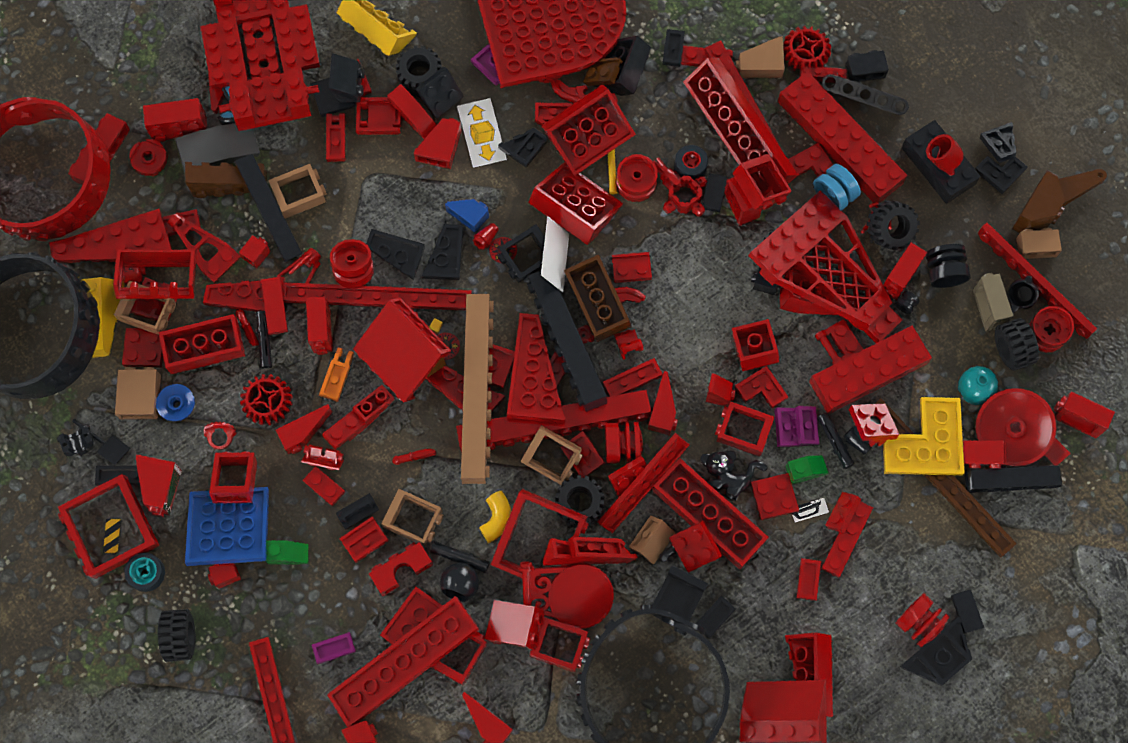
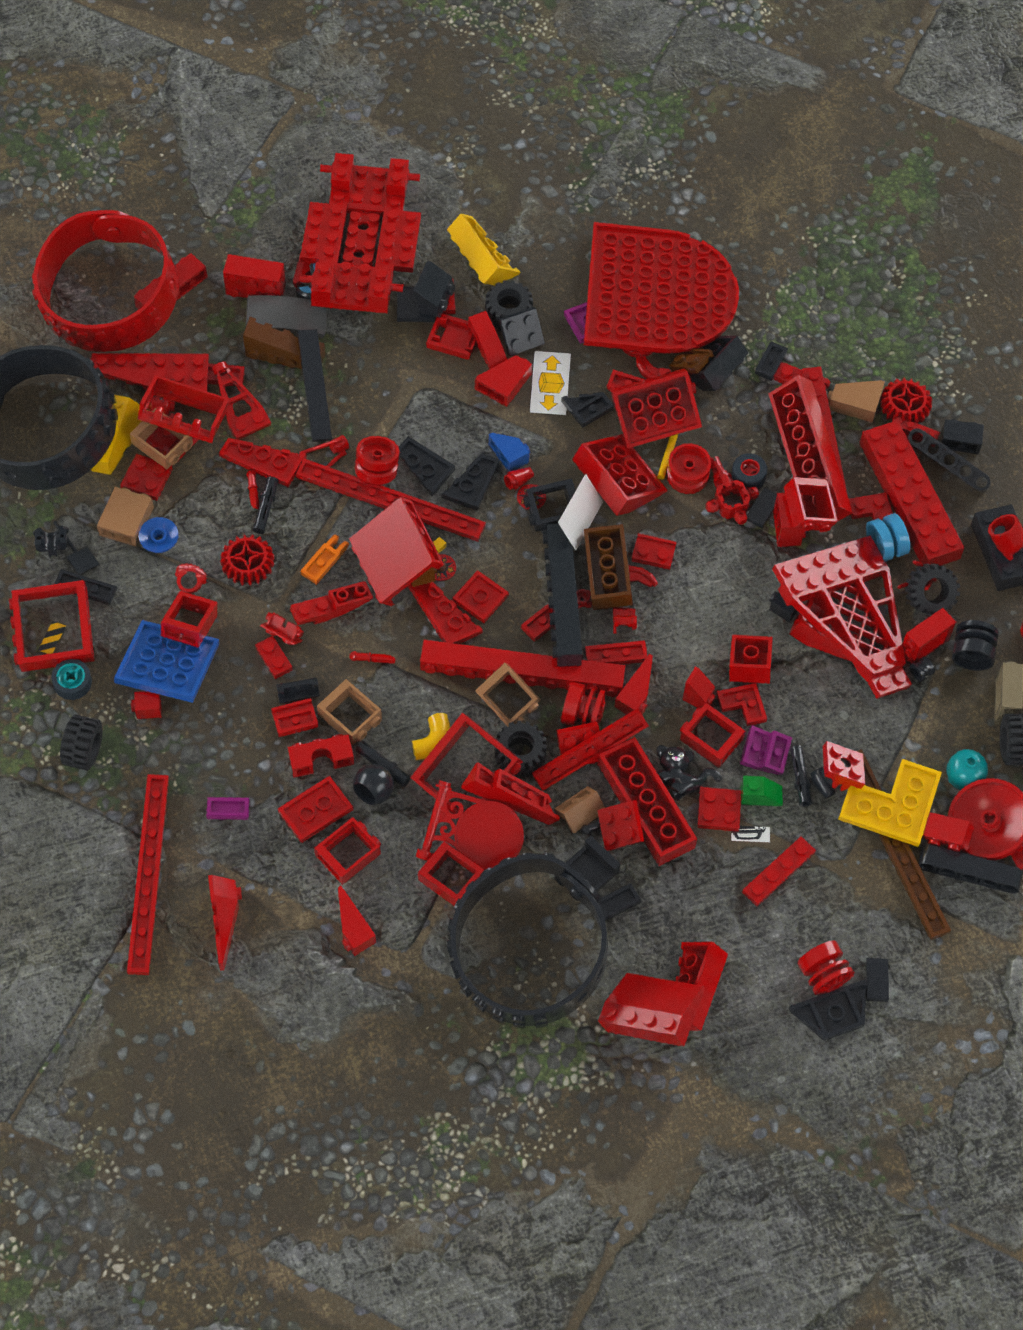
camera: 15 degrees right, 10 degrees down
red plate [129,139,168,176] -> none
red slope [136,454,182,517] -> none
red brick [158,314,246,374] -> none
red brick [239,235,271,269] -> none
red tile [261,276,288,335] -> none
green slope [266,540,309,564] -> none
medium nougat window [268,164,327,219] -> none
red slope [276,404,332,454] -> none
red brick [306,296,333,355] -> none
red plate [326,113,346,162] -> none
red plate [327,596,480,727] -> none
medium nougat brick [461,294,494,484] -> none
panel [485,600,544,650] -> none
red wing [507,313,565,423] -> none
red plate [560,431,606,478] -> none
red tile [796,558,821,601] -> none
red brick [809,325,932,414] -> none
red plate [815,319,864,365] -> none
red plate [825,492,861,533] -> none

